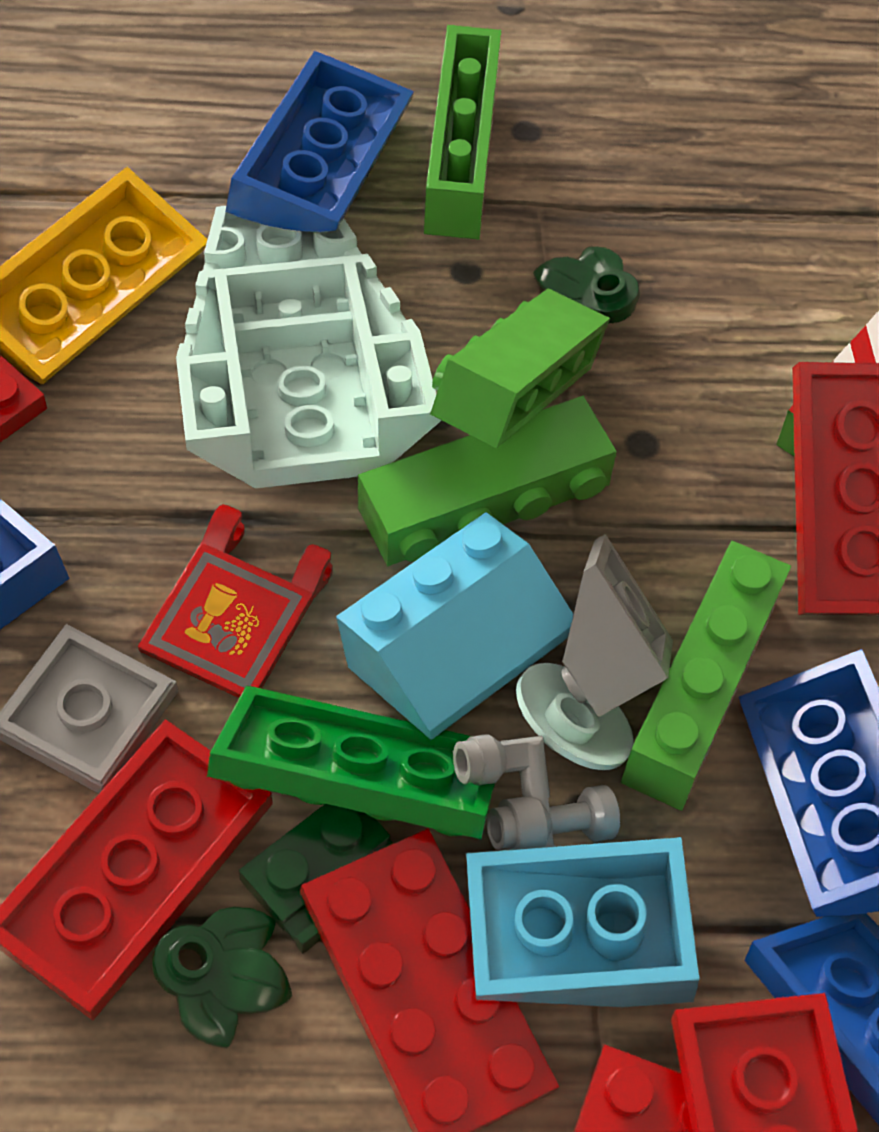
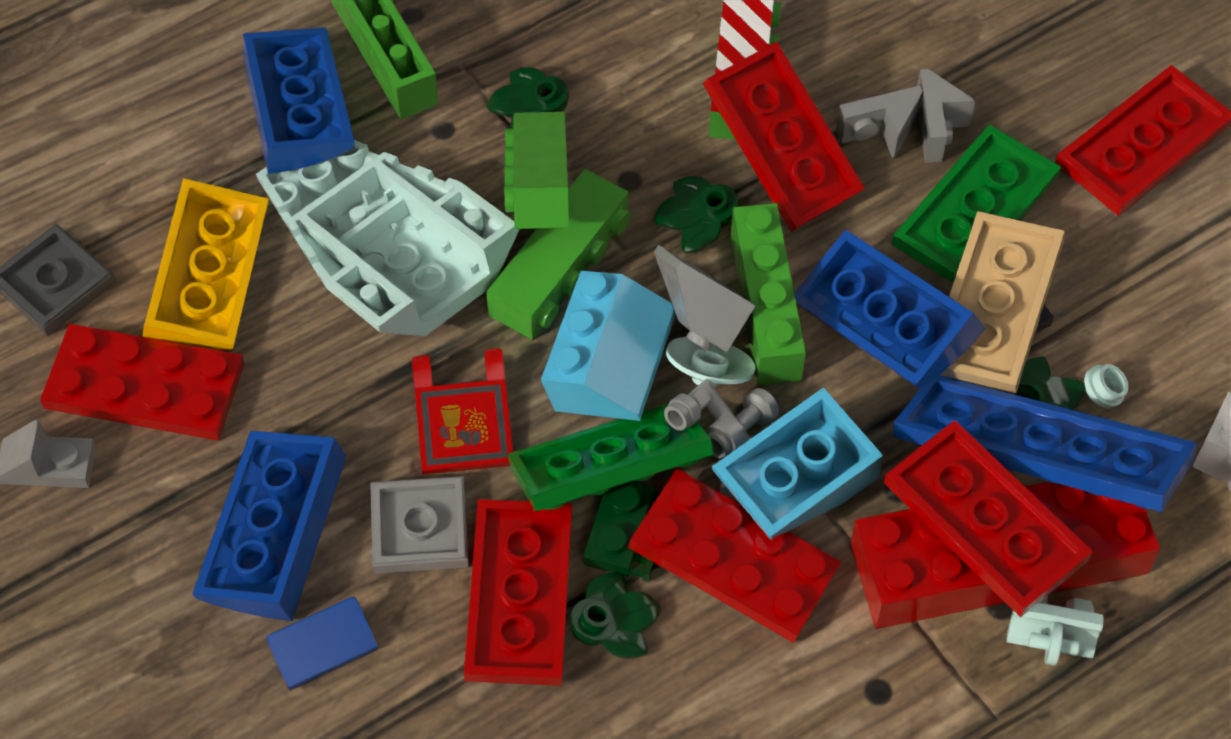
camera: 30 degrees left, 0 degrees up
none -> dark green plate [654,176,739,254]

